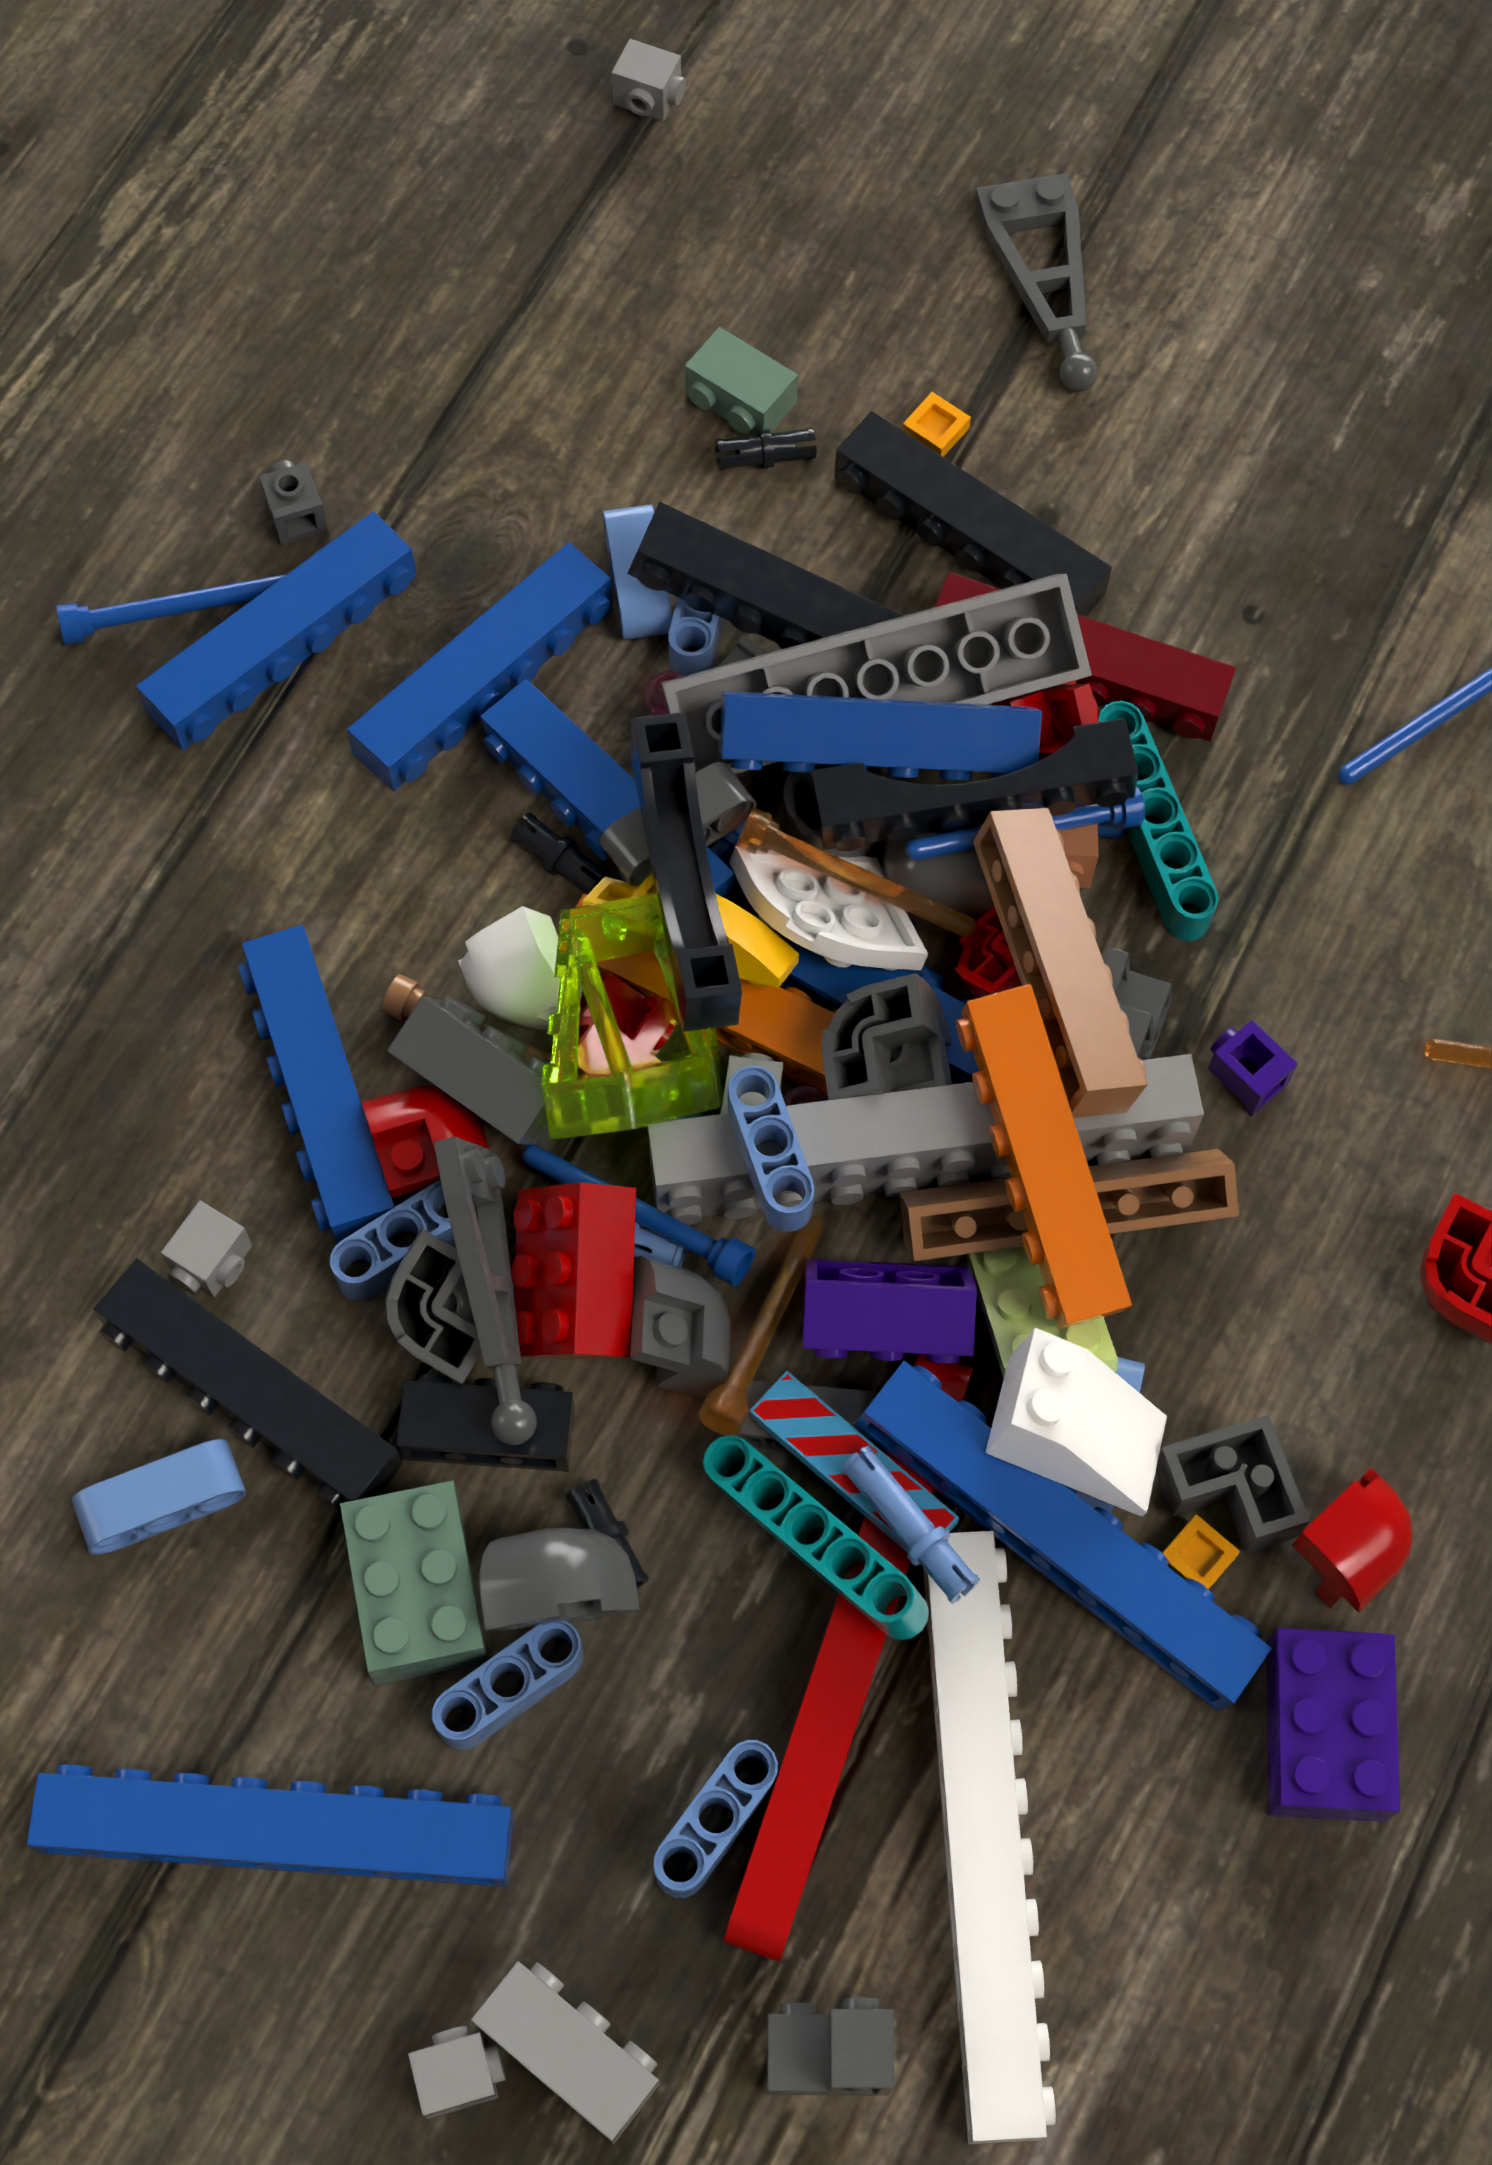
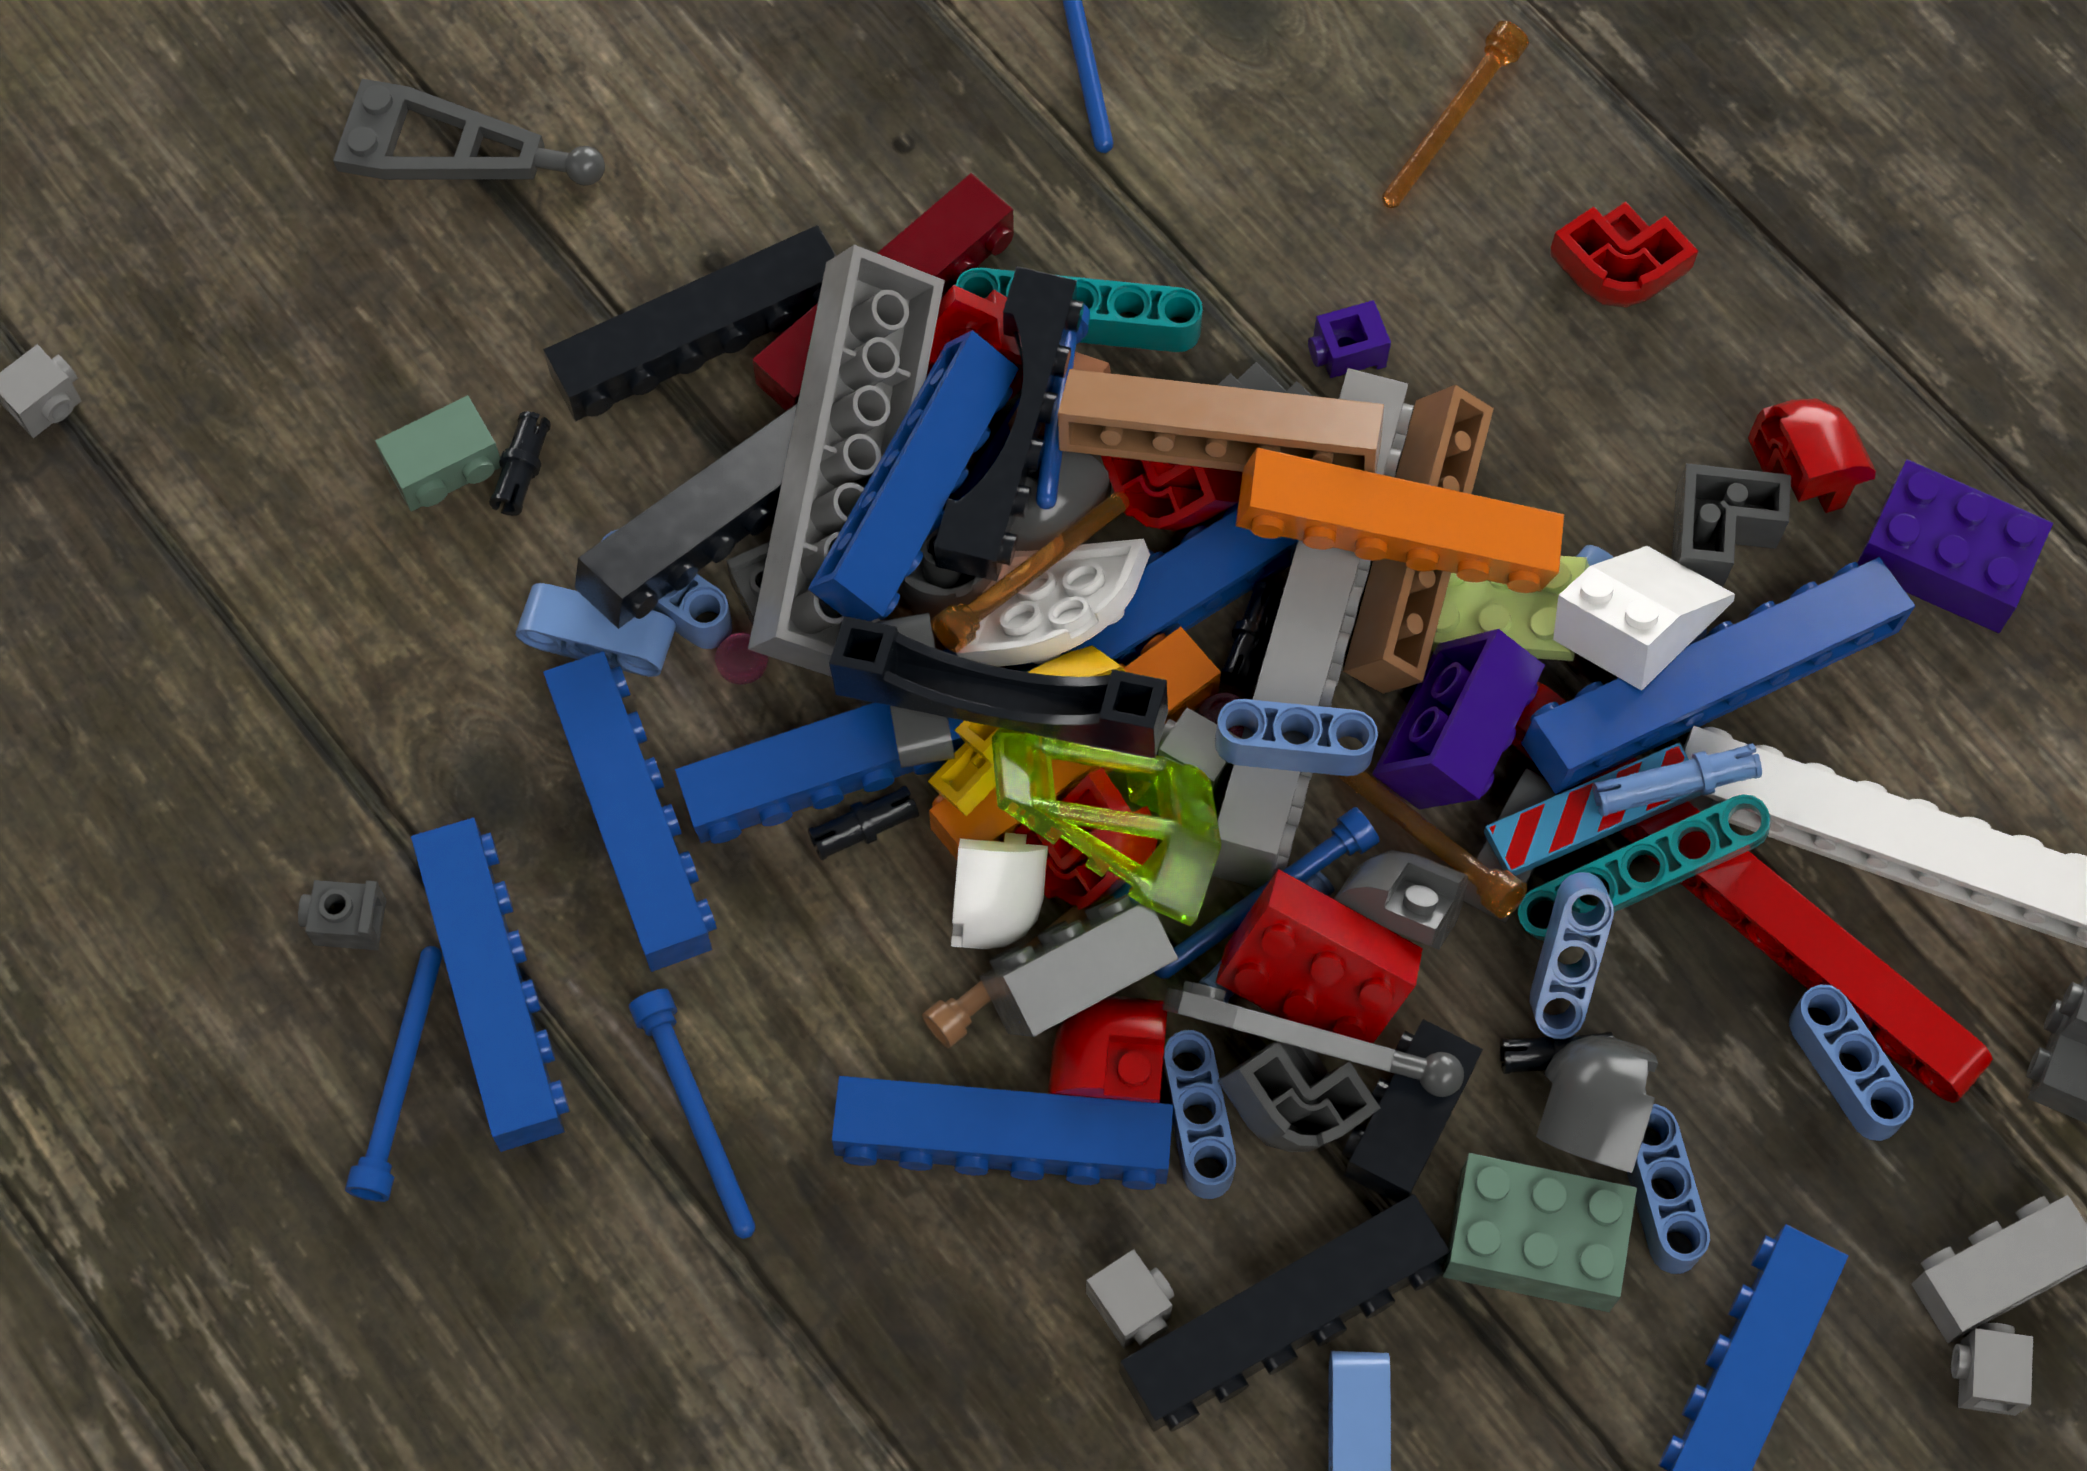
camera: 65 degrees left, 0 degrees up
dark grey brick [821,973,952,1100] -> none
light orange plate [902,392,971,457] -> none
light orange plate [1163,1514,1241,1589] -> none
none -> blue piece [628,989,755,1239]
none -> medium blue beam [1529,872,1614,1039]

